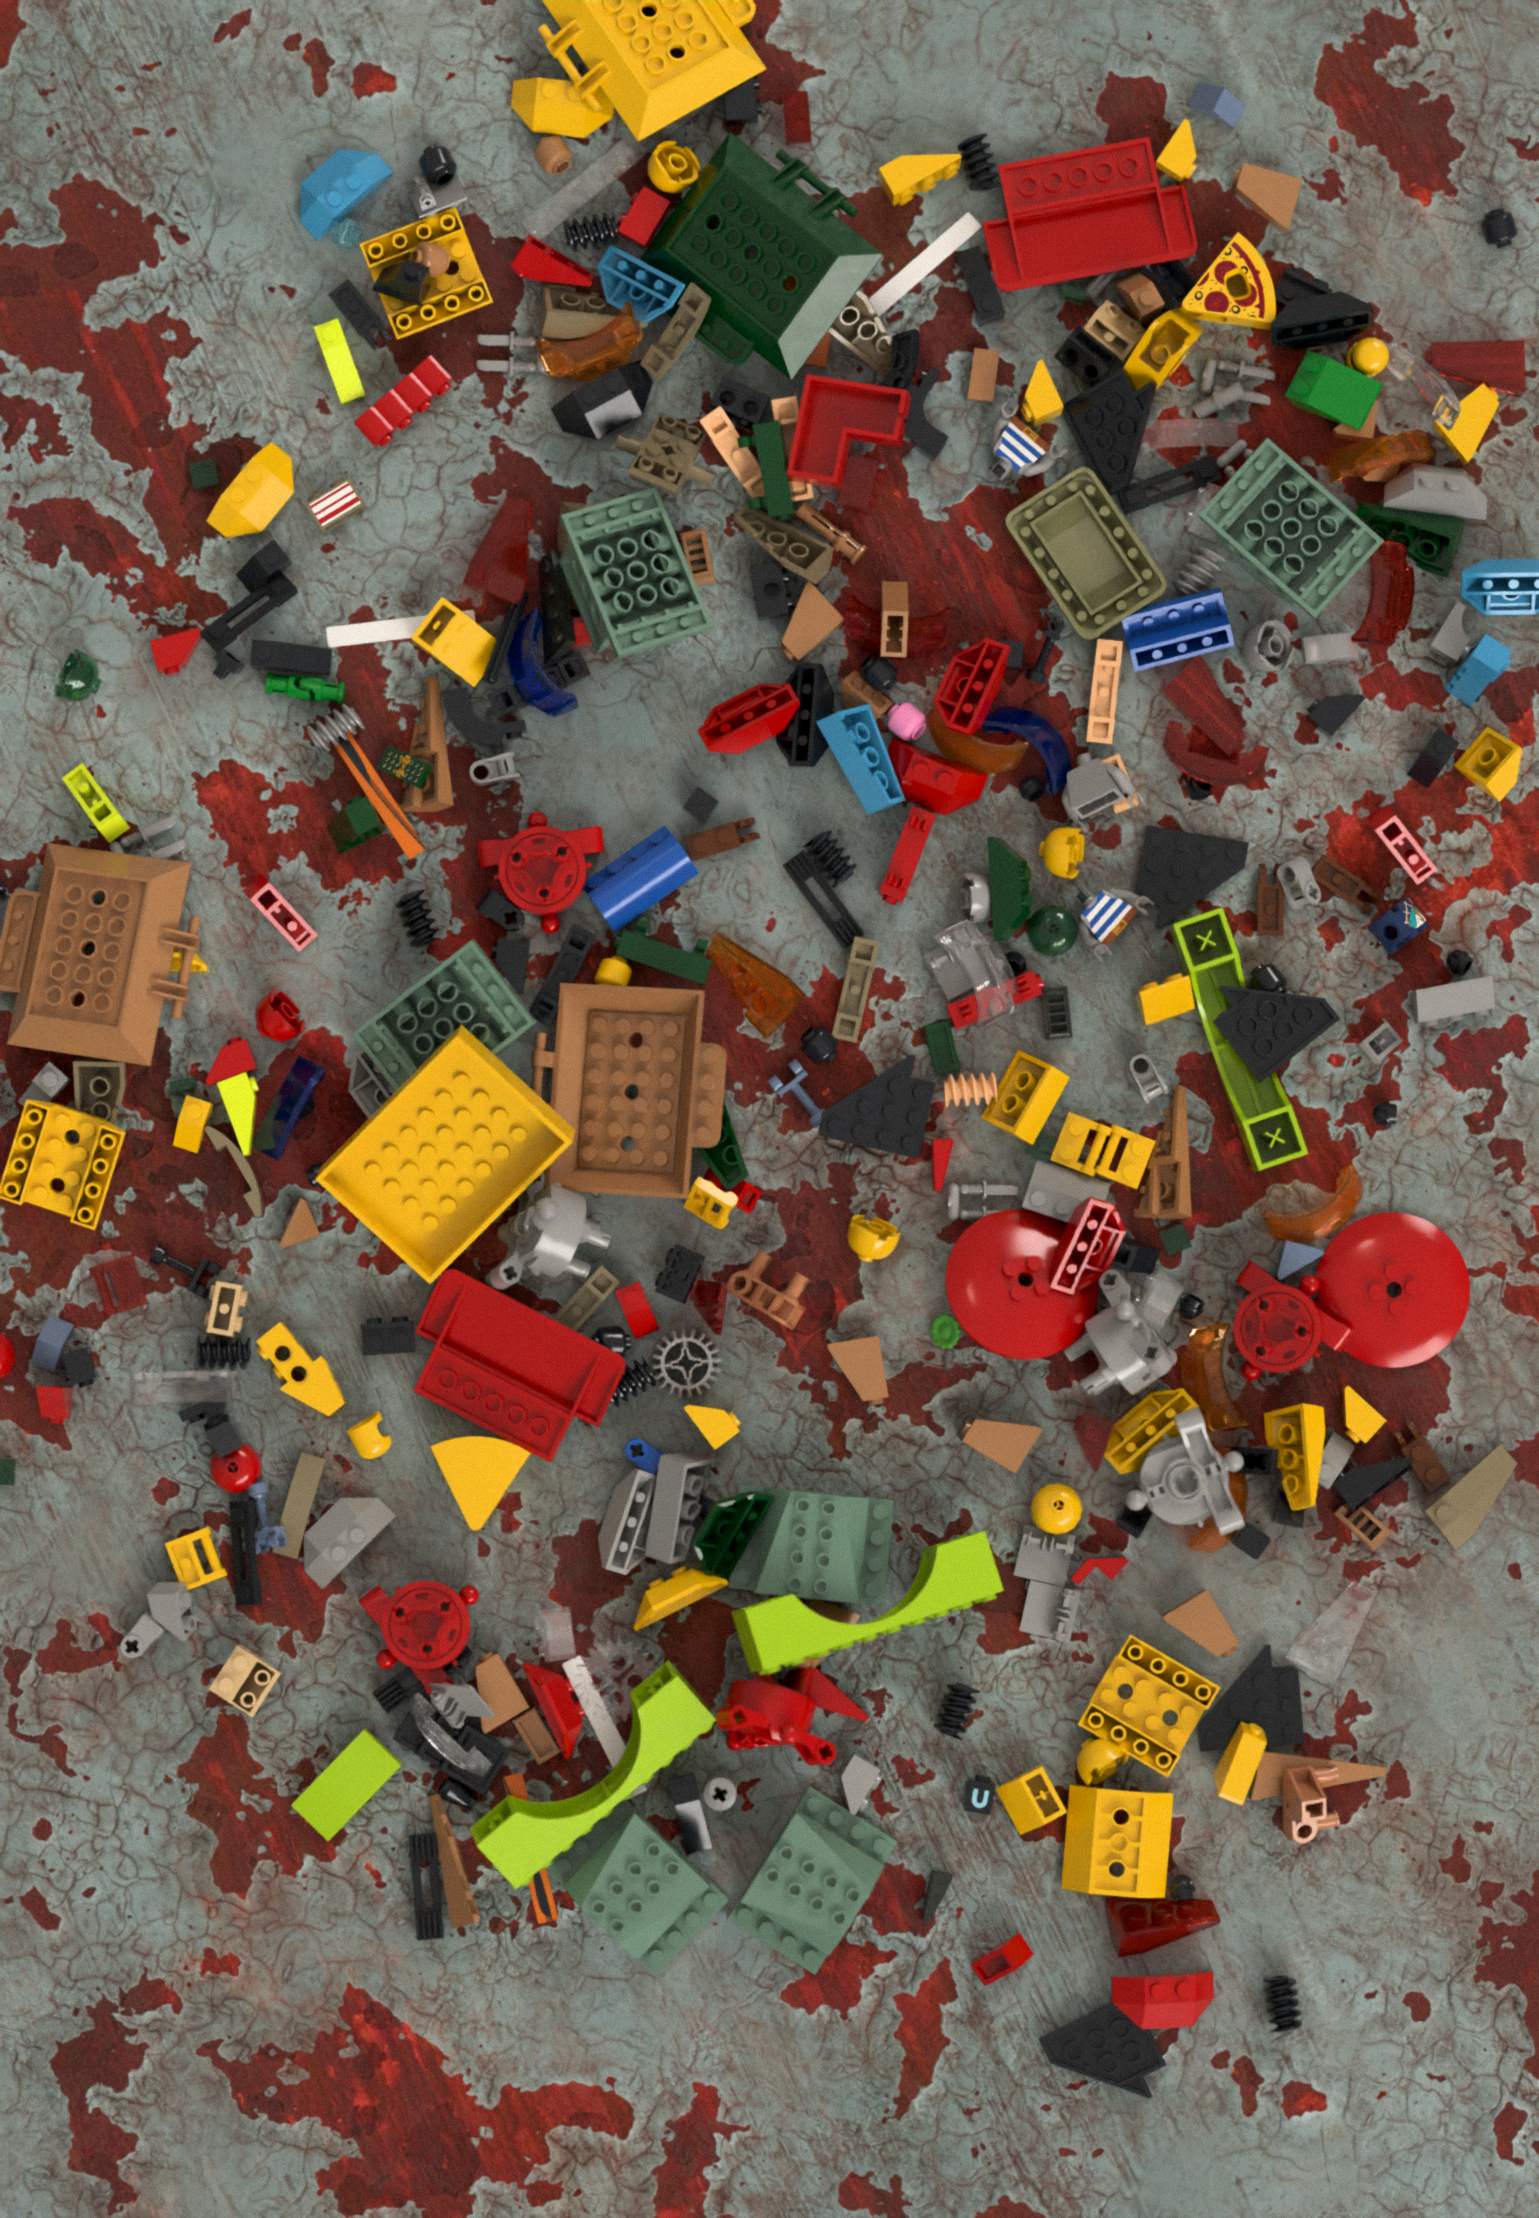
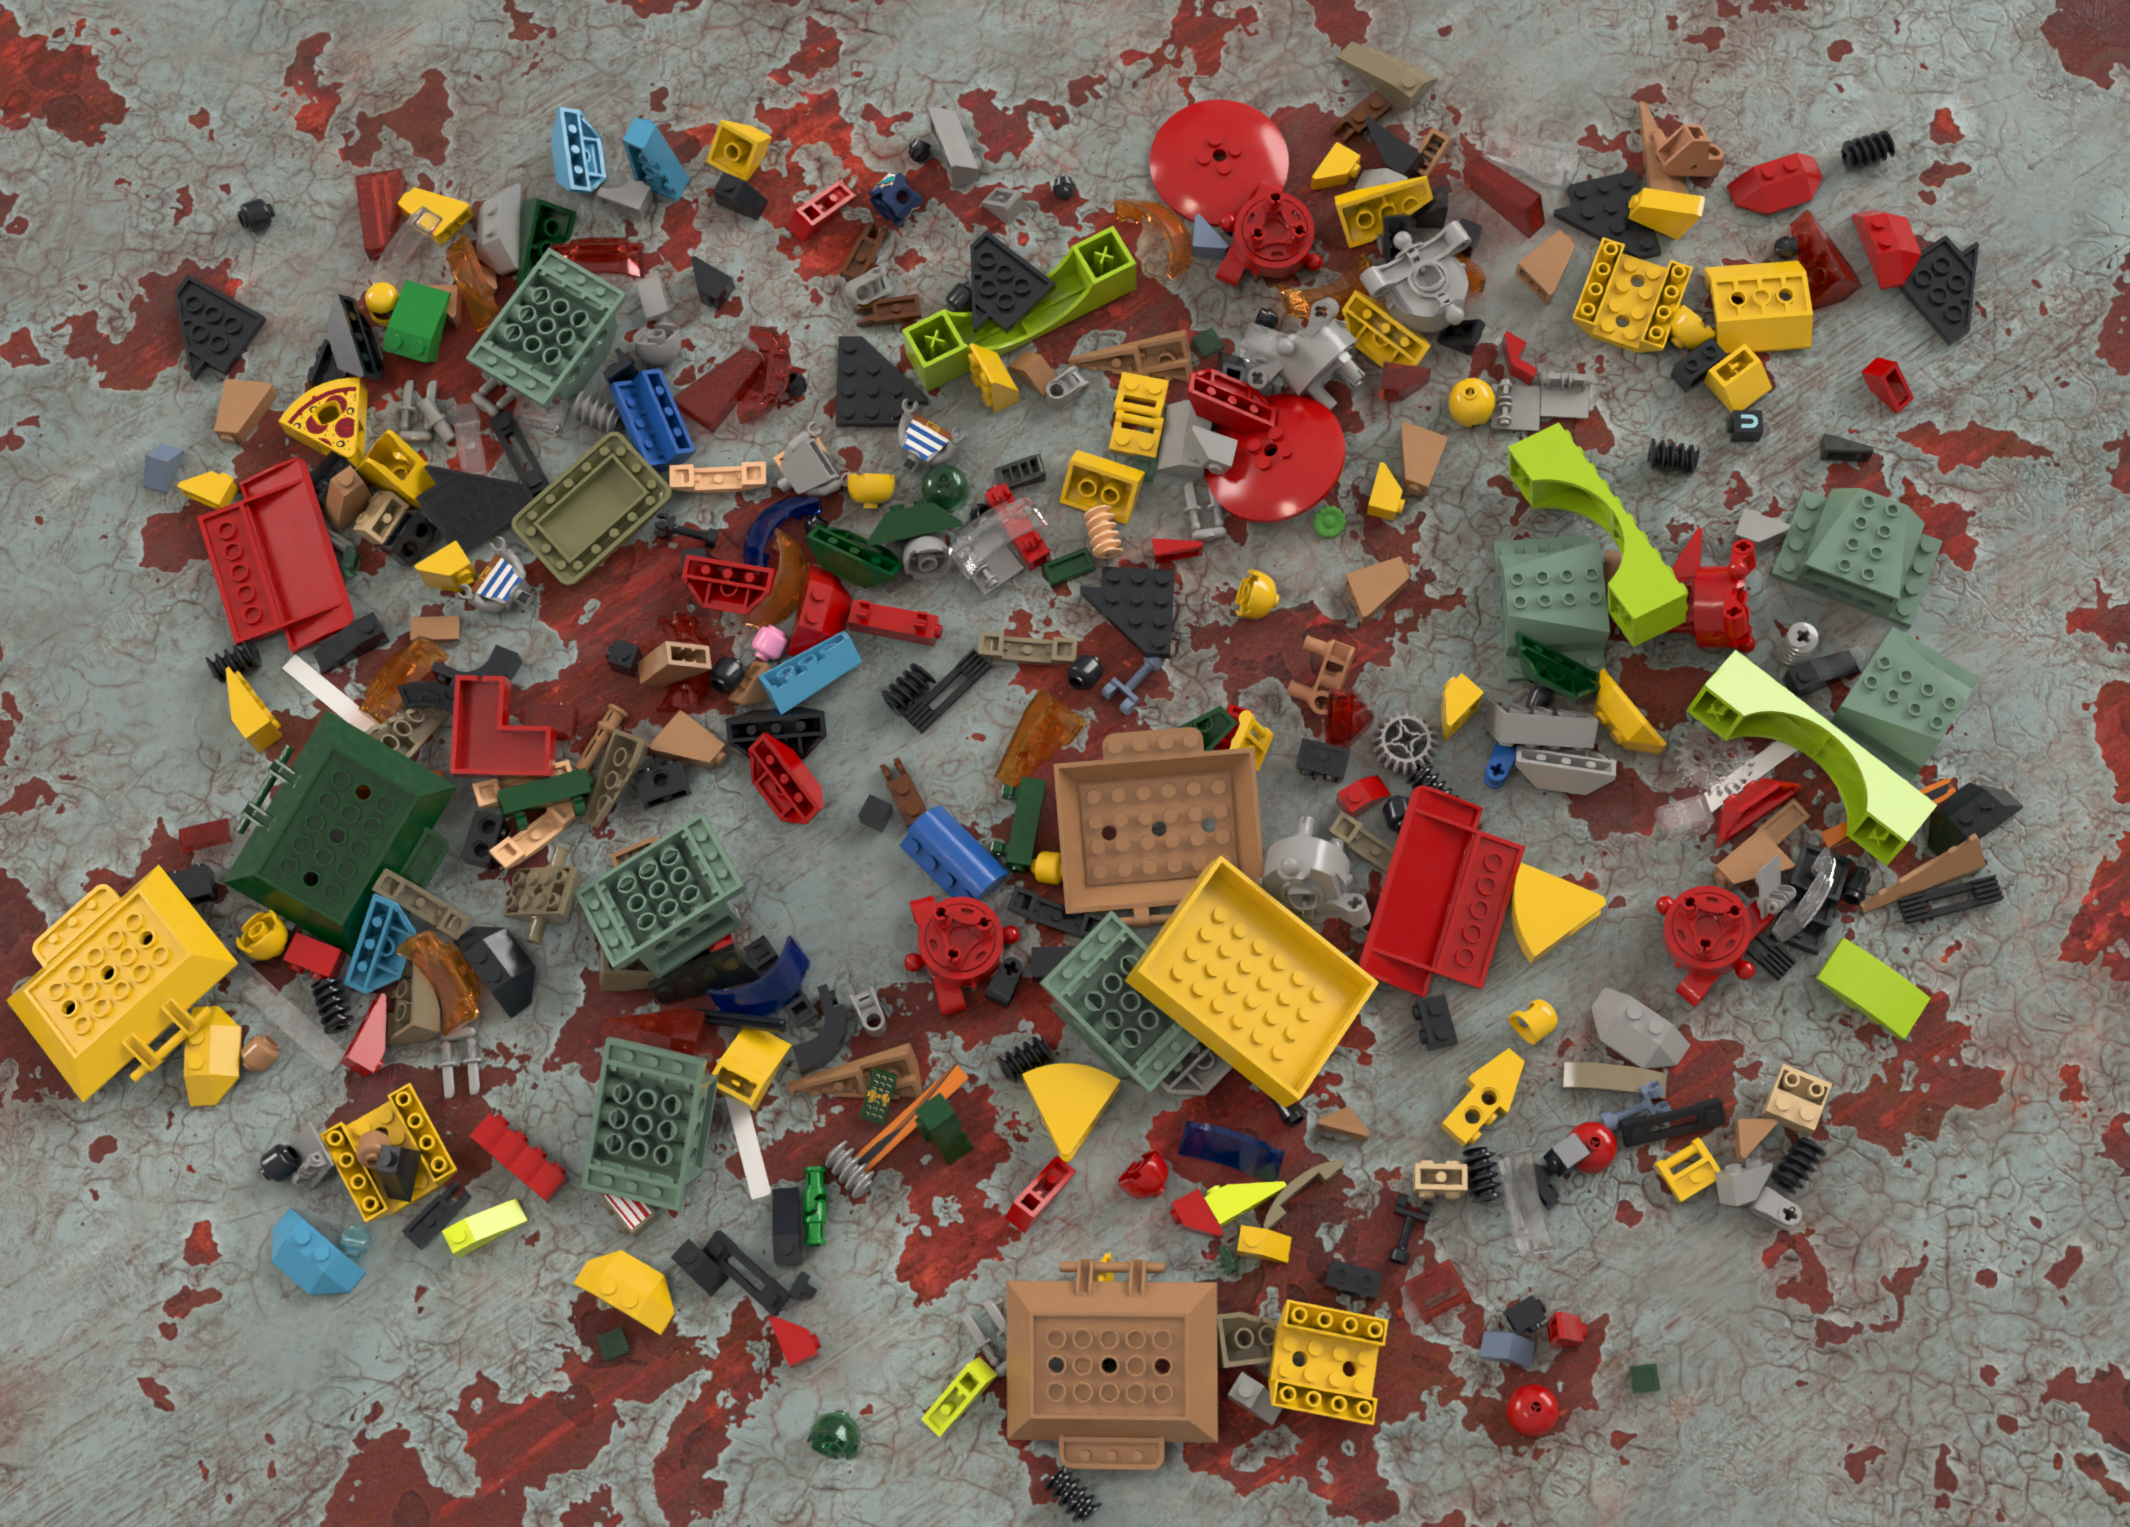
camera: 95 degrees left, 15 degrees down
none -> black wing [174,274,266,381]
none -> clear orange windscreen [359,636,450,725]
none -> sand green wedge [581,1036,719,1211]
none -> black bracket [603,348,639,387]
none -> black brick [606,639,643,678]
none -> dark green wedge [805,525,903,589]
none -> medium nougat slope [1008,351,1057,397]
none -> yellow piece [1022,1063,1121,1163]
none -> light grey slope [1184,425,1238,474]
none -> black brick [1324,1259,1382,1302]
none -> yellow slope [1367,462,1405,521]
none -> clear red slope [1462,155,1545,239]
none -> black brick [1670,337,1727,393]
none -> red wedge [1726,153,1823,215]
none -> medium nougat slope [1734,1119,1778,1163]
none -> black piece [1771,1137,1826,1195]
none -> black wedge [1928,783,2023,857]

